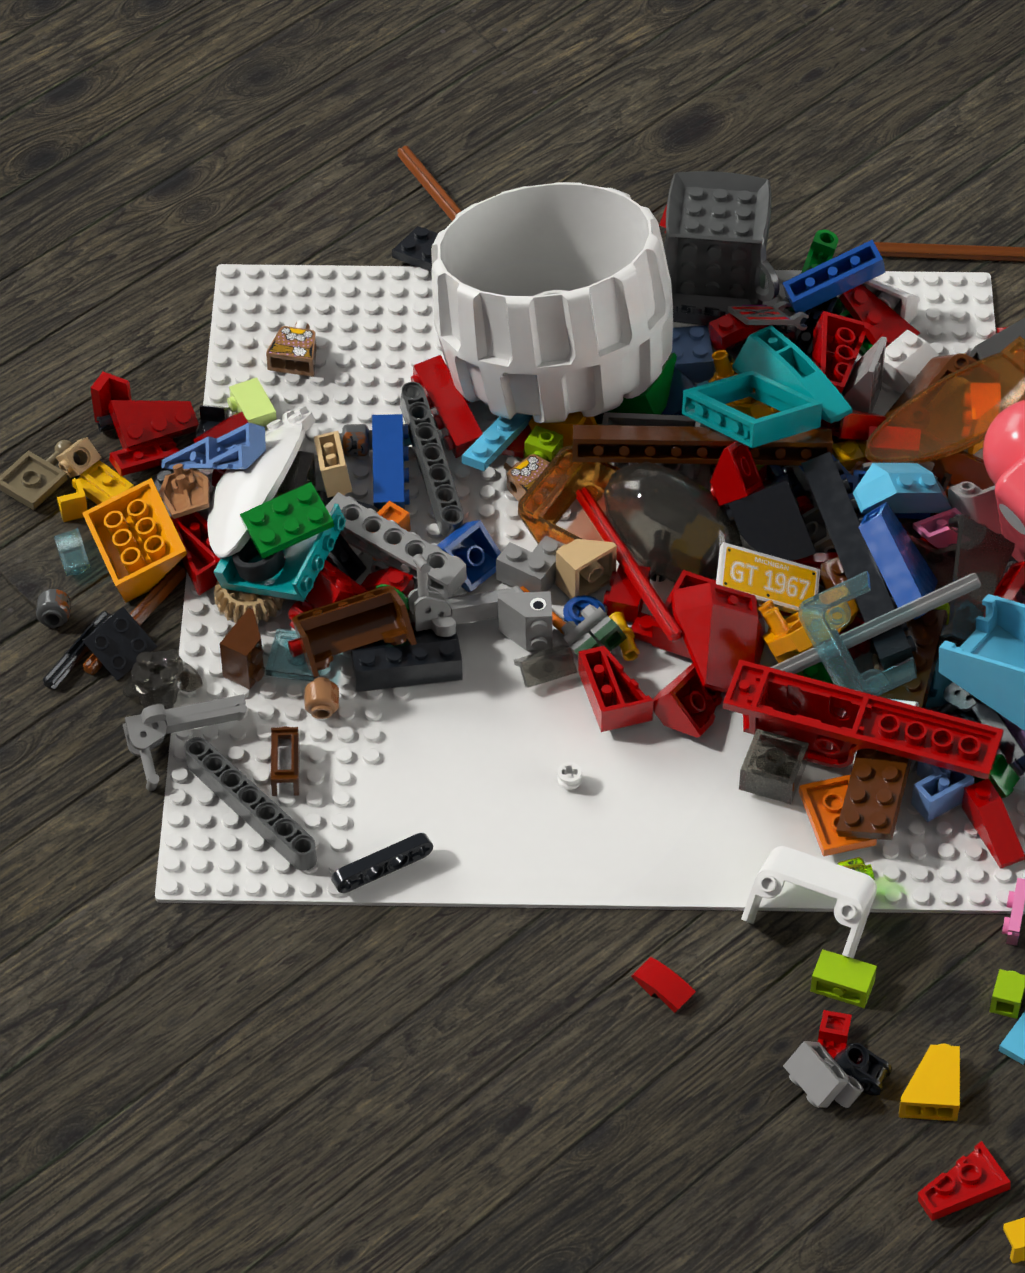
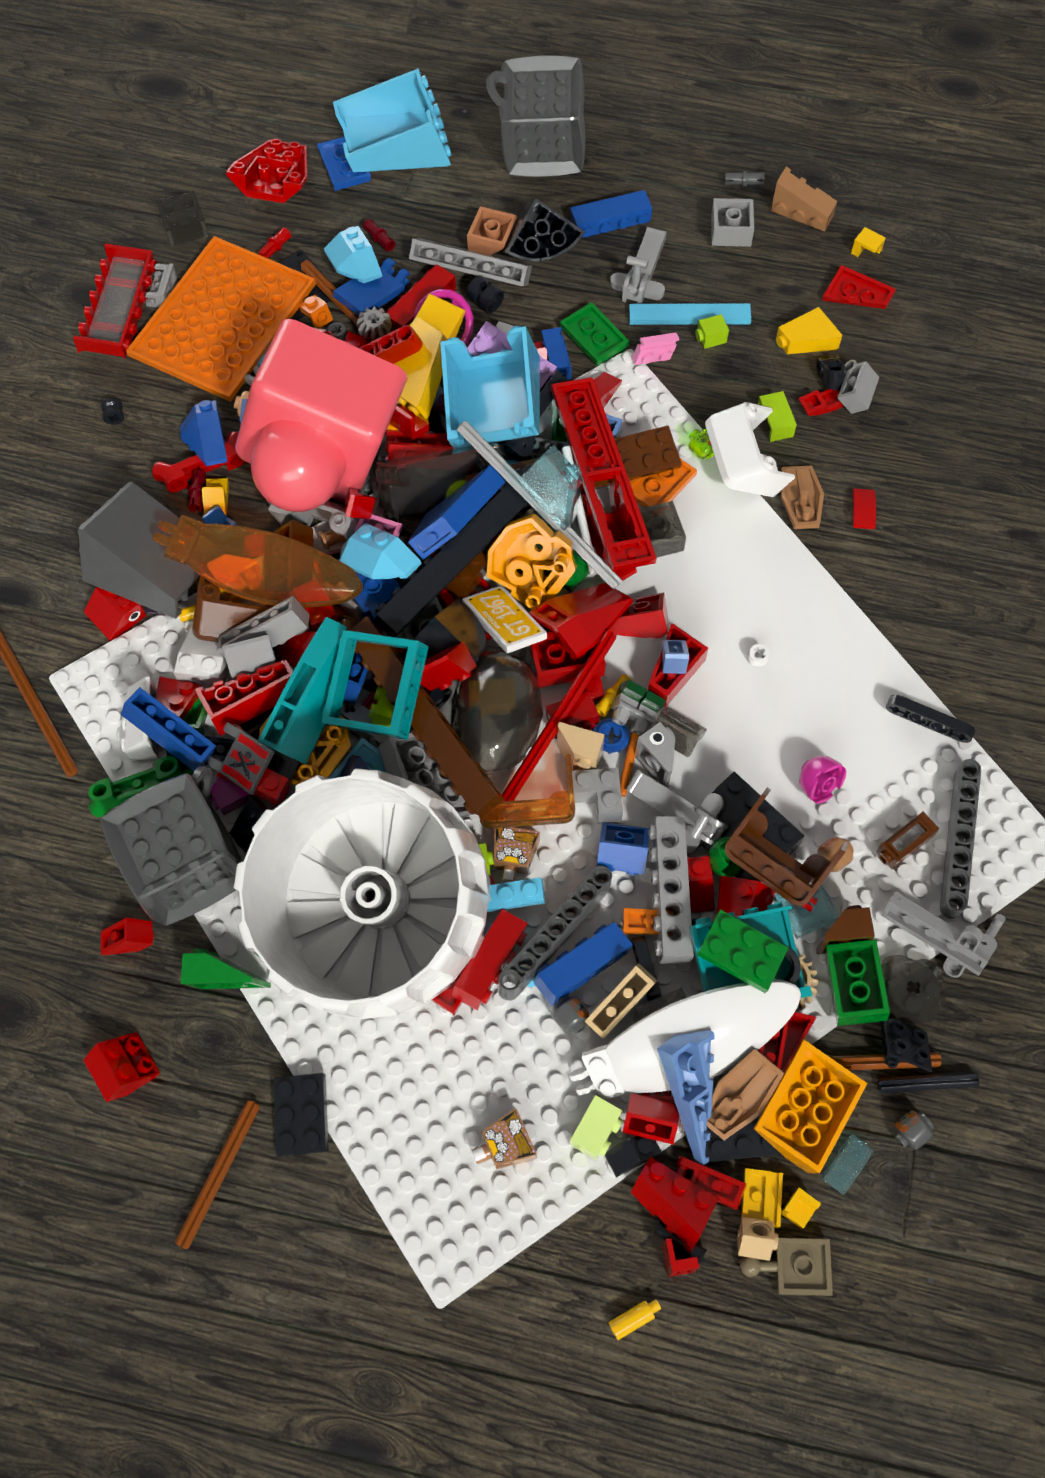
camera: 125 degrees left, 15 degrees up
none -> red slope [83,1032,160,1102]
none -> light grey brick [217,596,310,659]
none -> red slope [344,487,375,519]
none -> yellow cylinder [608,1299,661,1340]
none -> medium blue slope [662,640,689,674]
none -> medium nougat piece [781,466,824,529]
none -> dark pink cylinder [799,756,847,804]
none -> green brick [825,940,890,1026]

